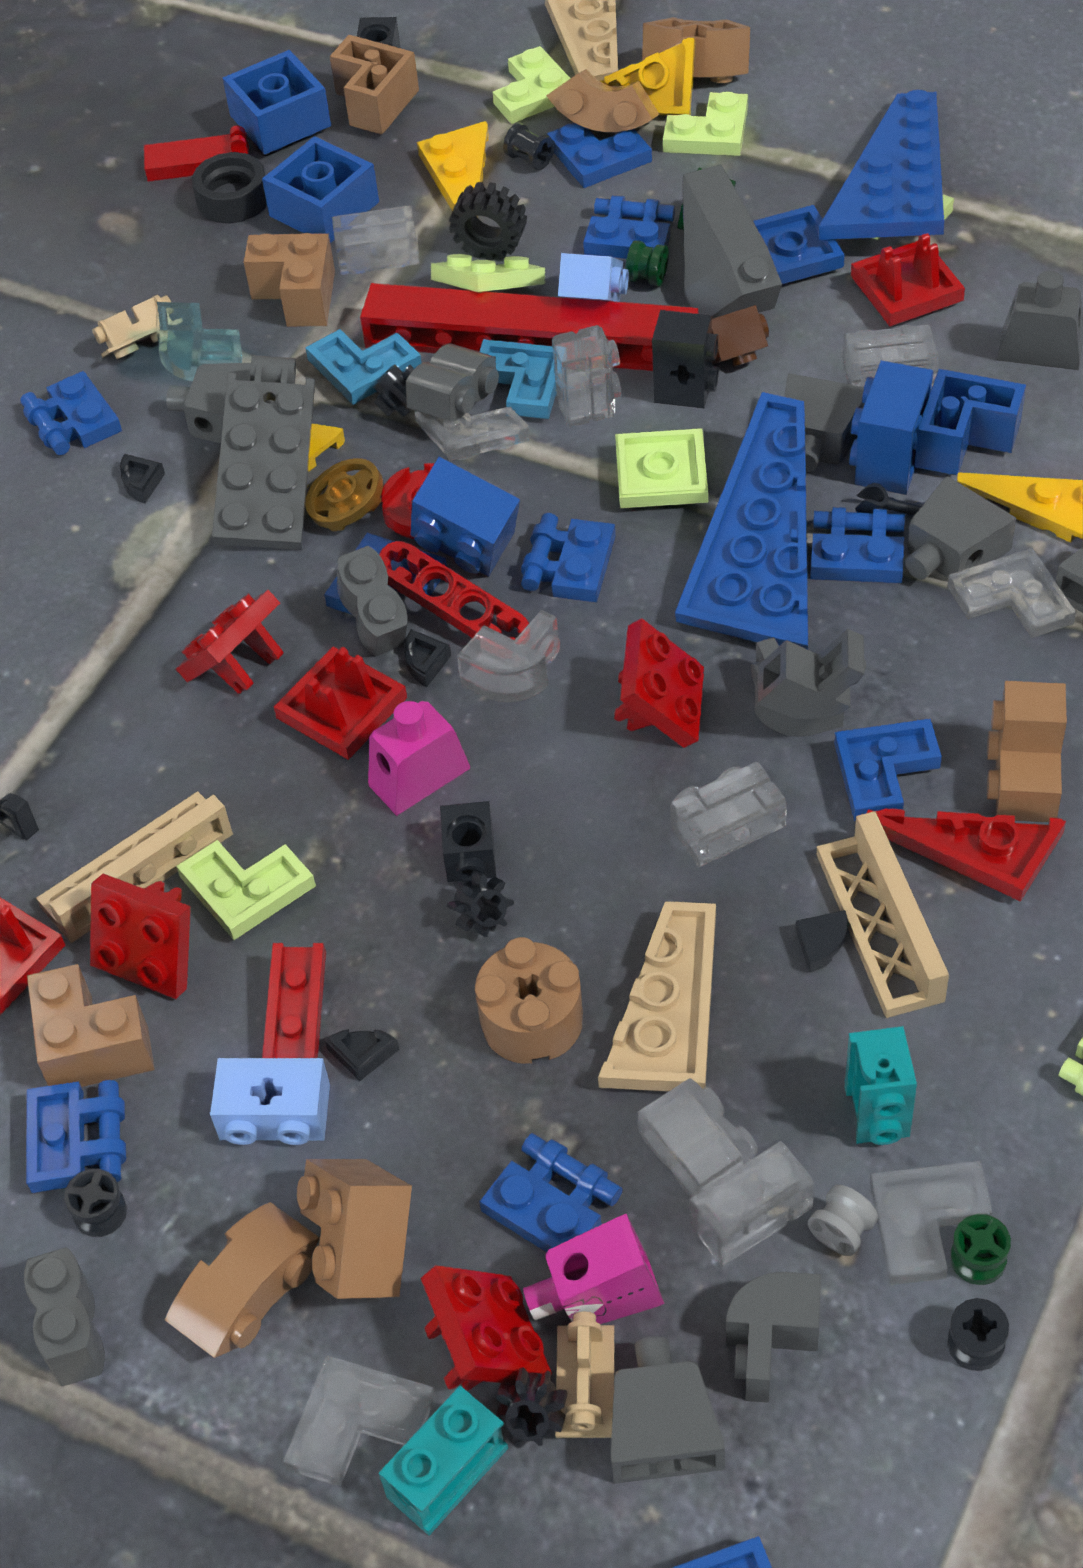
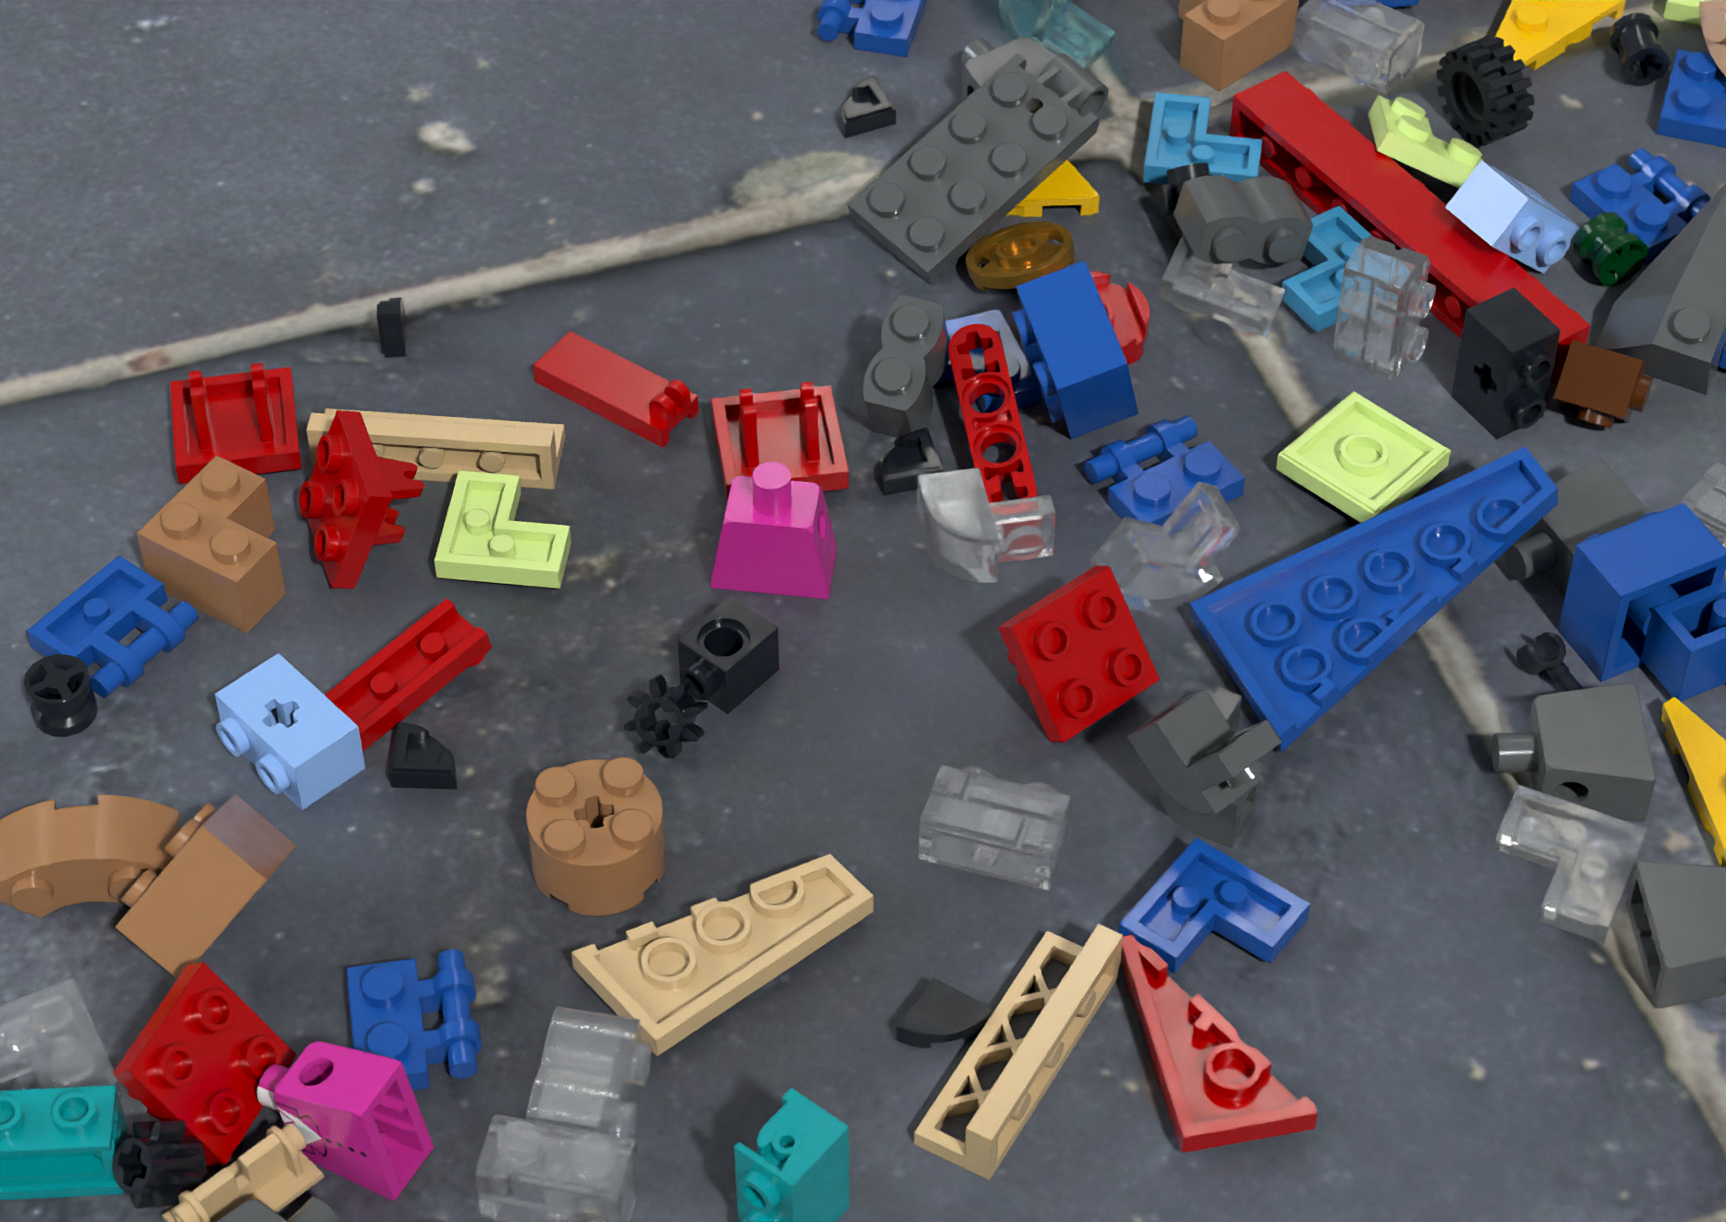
camera: 40 degrees right, 5 degrees down
red plate [175,590,284,694] -> none
blue plate [810,507,905,583] -> none
medium nougat brick [987,681,1067,822] -> none
none -> red hinge [533,331,699,448]
none -> clear brick [1090,482,1241,613]

